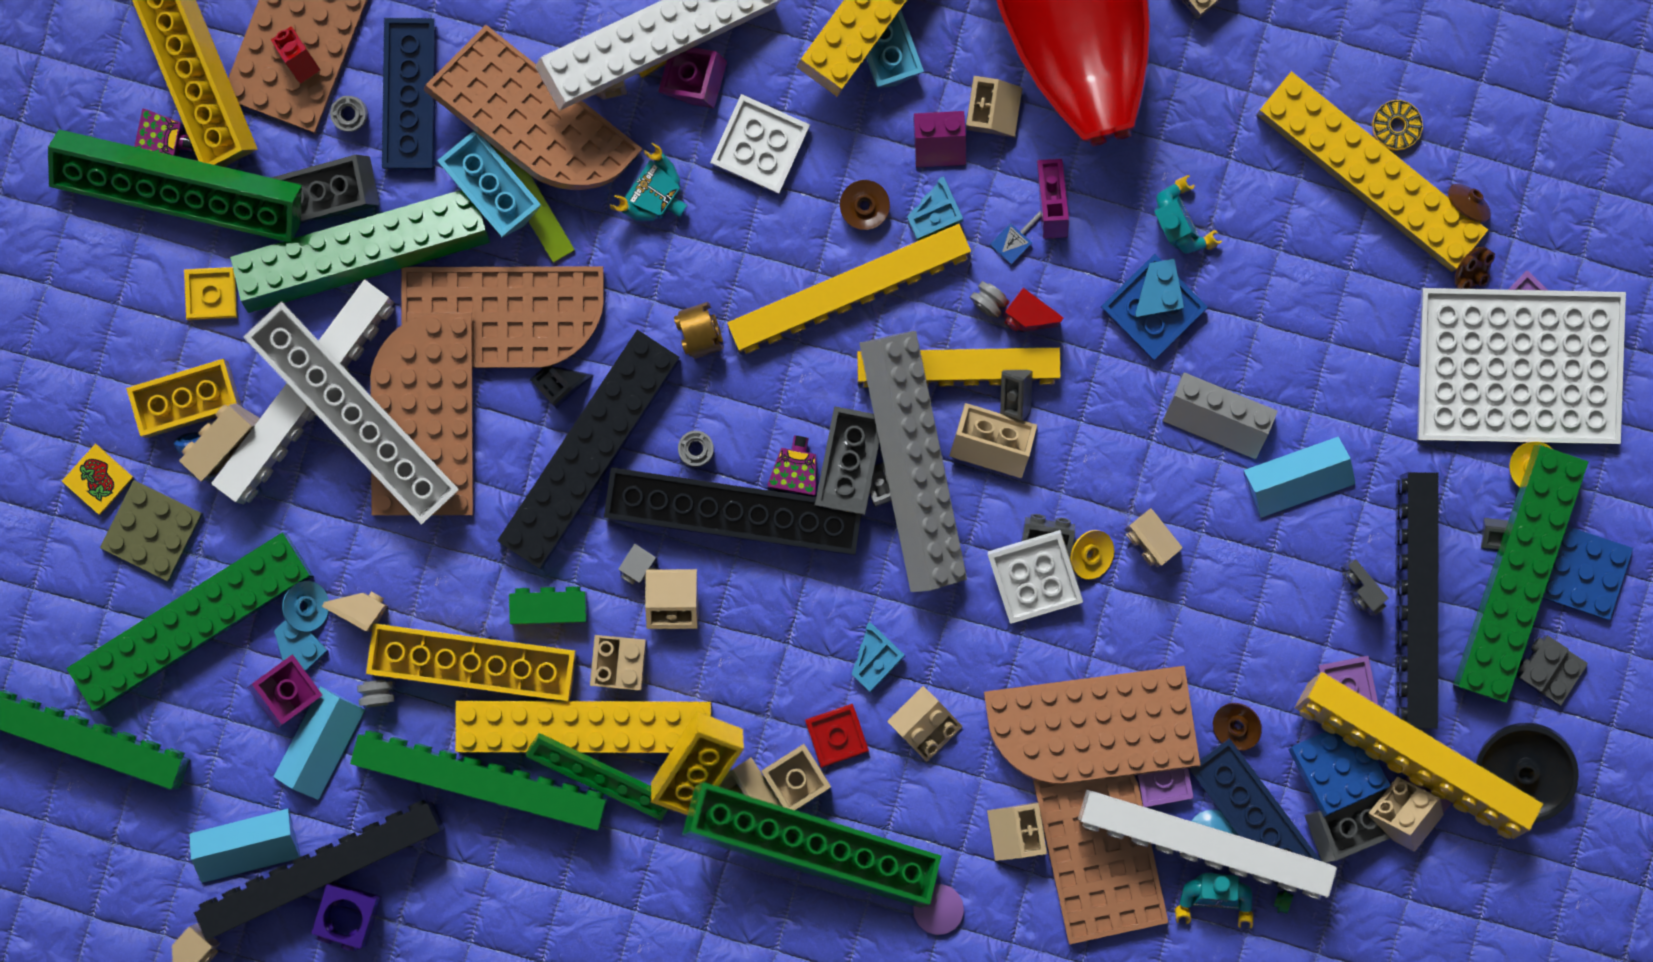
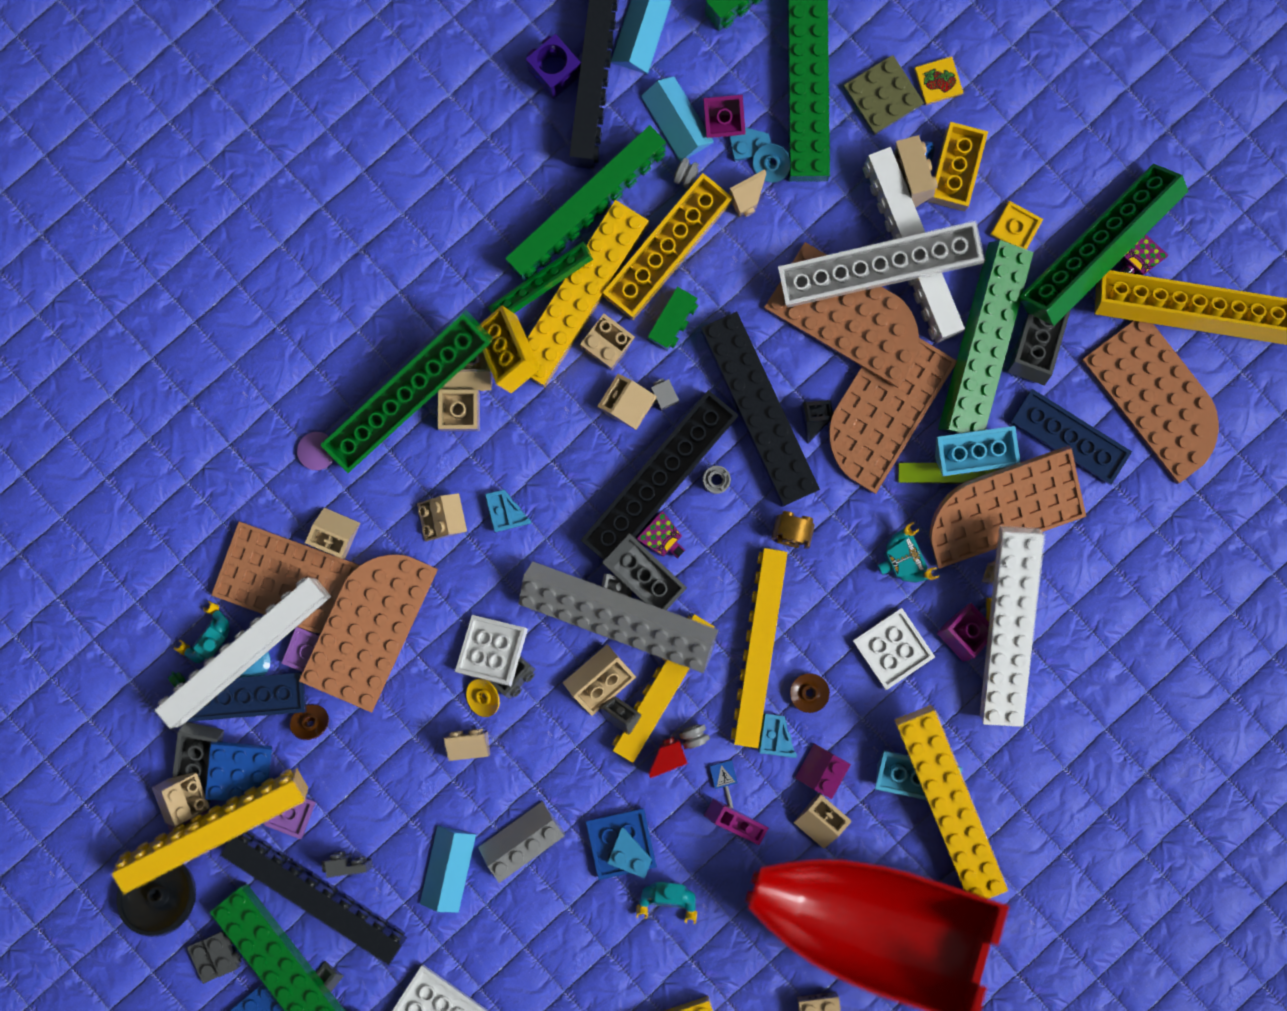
camera: 125 degrees right, 0 degrees up
red slope [271,26,321,84] -> none
light grey wheel [330,96,368,131] -> none
red tile [805,703,869,768] -> none

